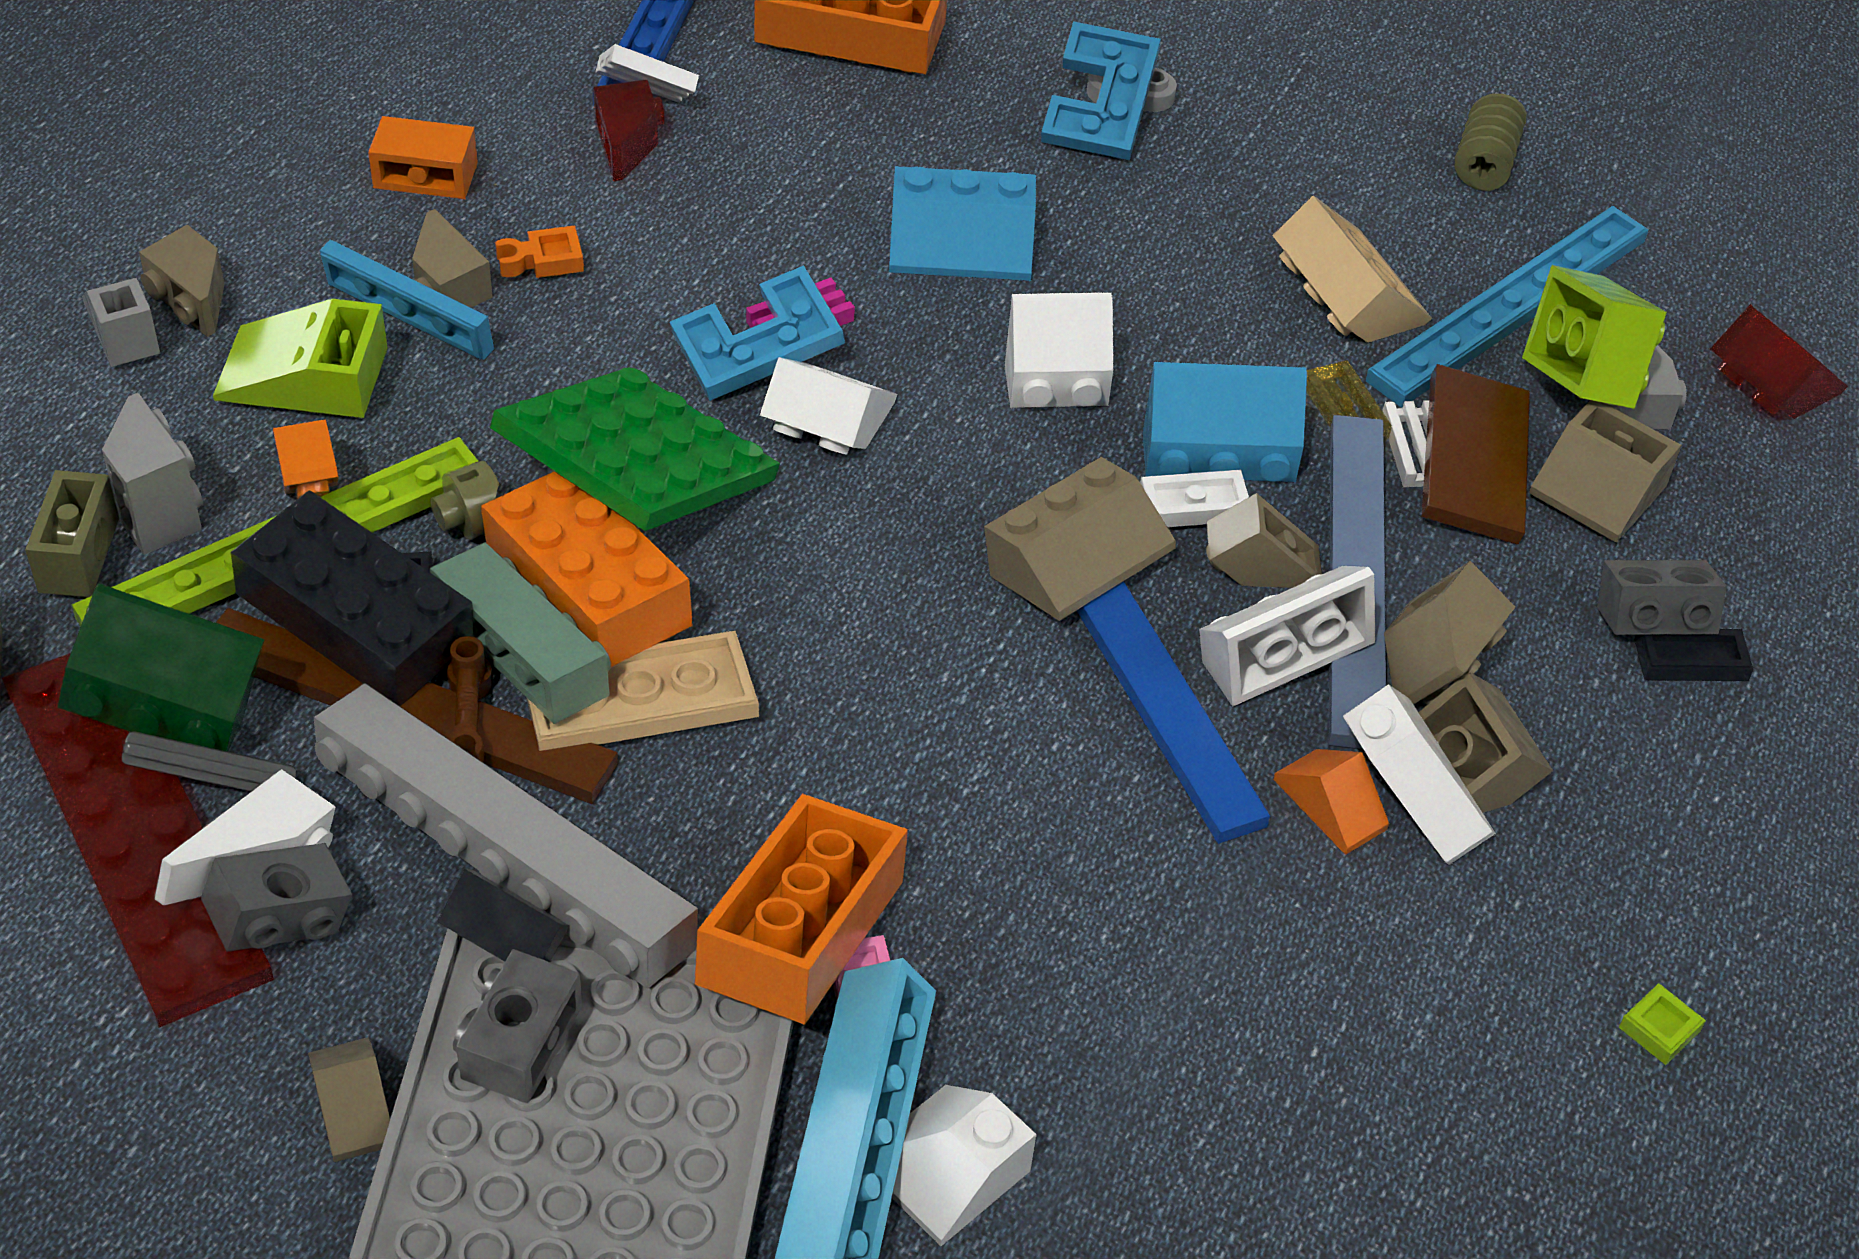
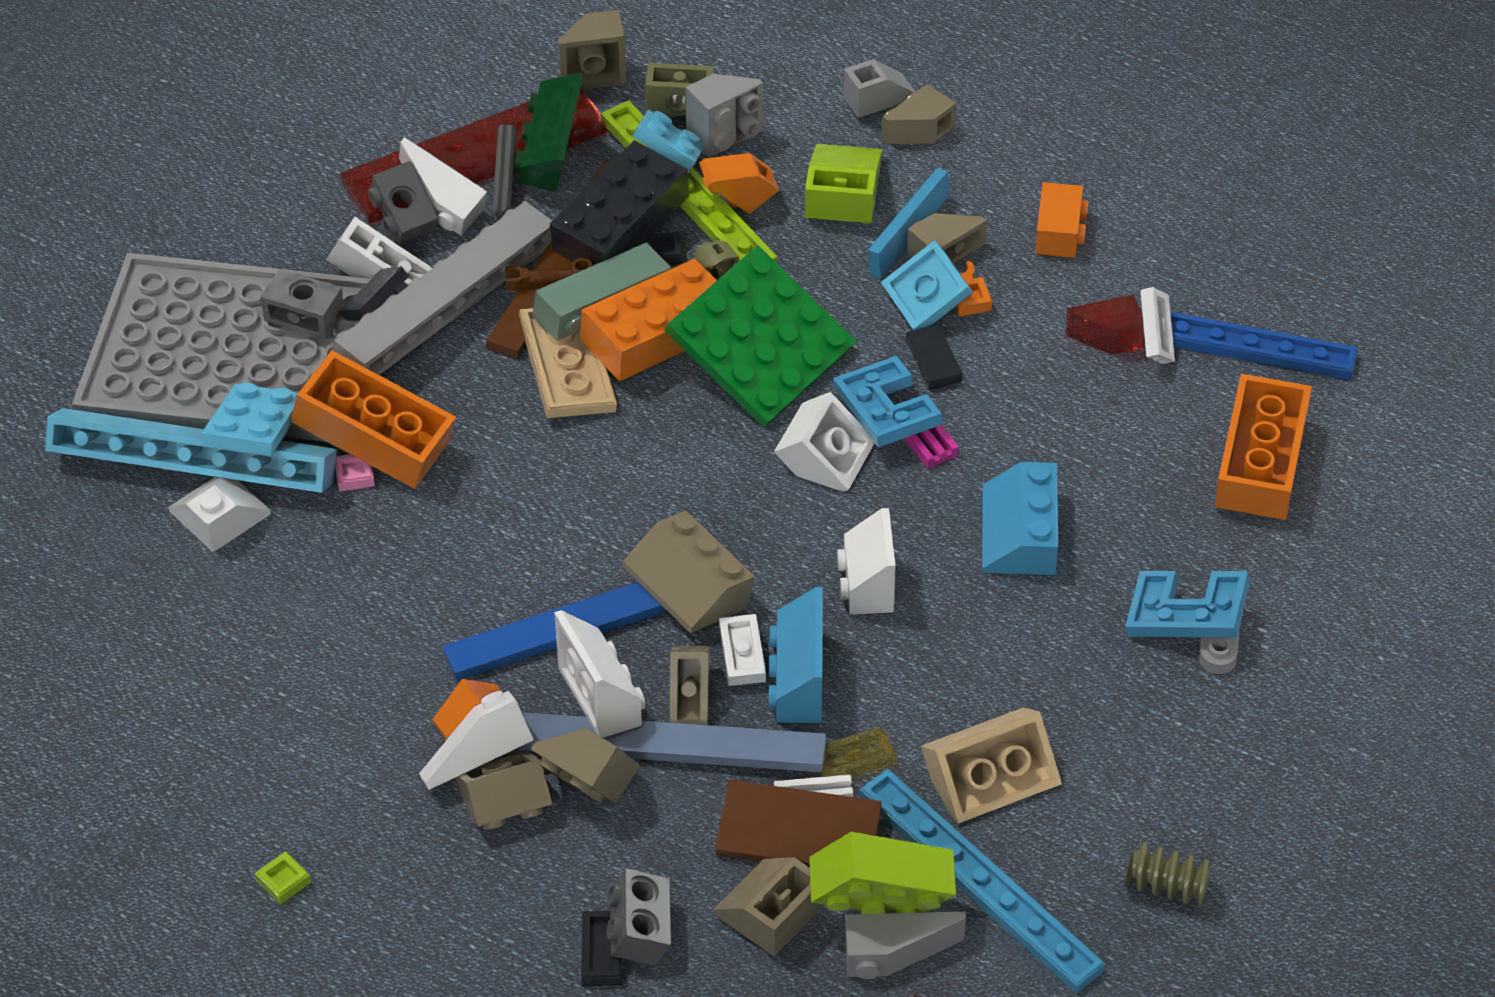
camera: 95 degrees right, 0 degrees up
dark tan slope [308,1037,390,1162] -> none
none -> medium azure plate [201,383,298,456]
none -> white slope [326,217,432,293]
none -> medium azure plate [632,109,704,173]
none -> medium azure plate [881,240,973,330]
none -> black tile [906,325,963,390]

